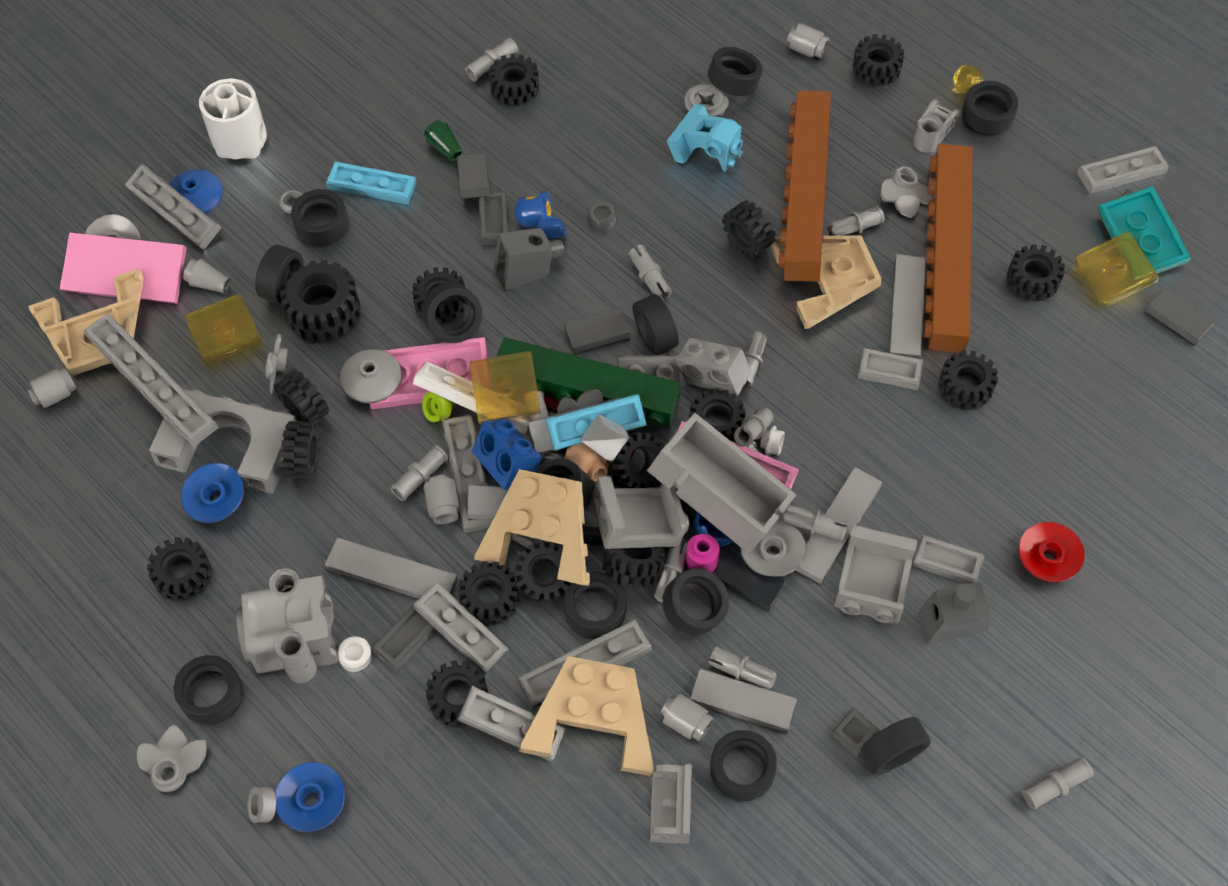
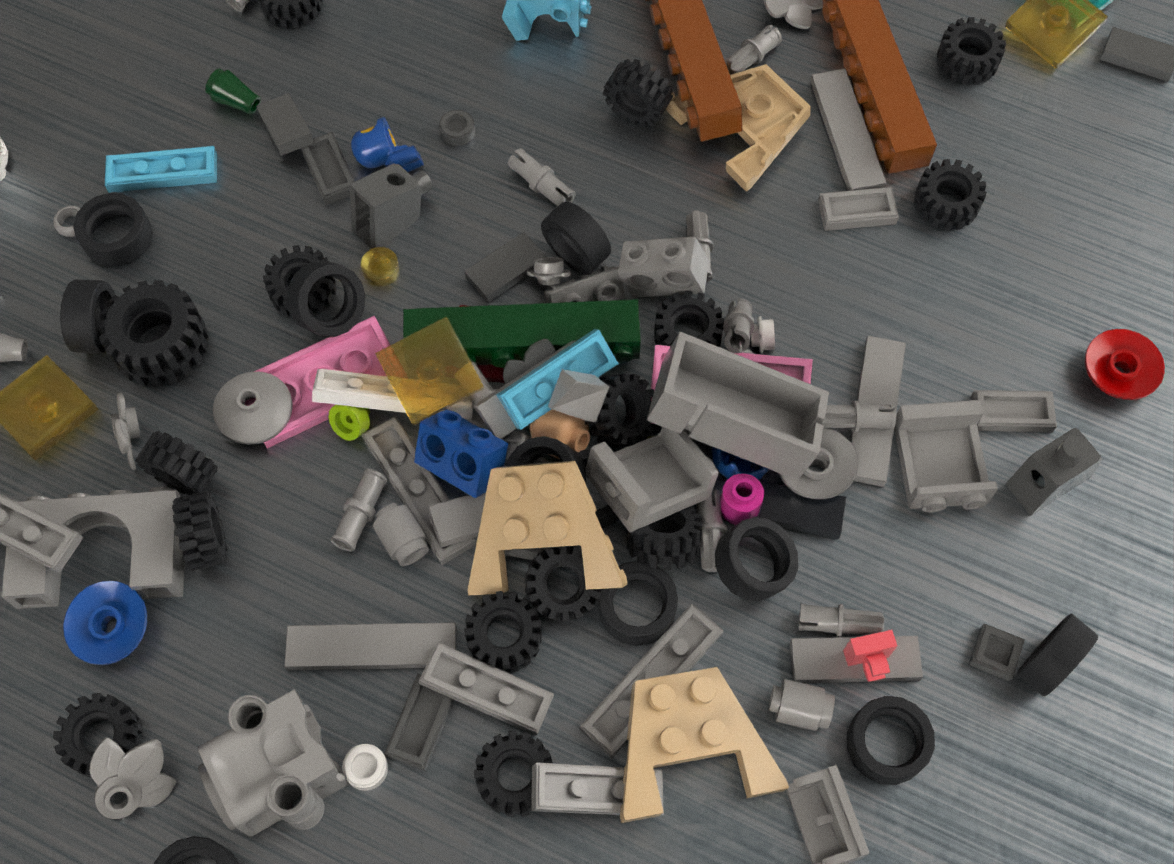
camera: 20 degrees left, 5 degrees up
none -> light grey plate [89,737,176,819]
none -> clear yellow tile [361,247,400,286]
none -> light grey plate [527,257,571,285]
none -> coral tile [843,630,897,682]

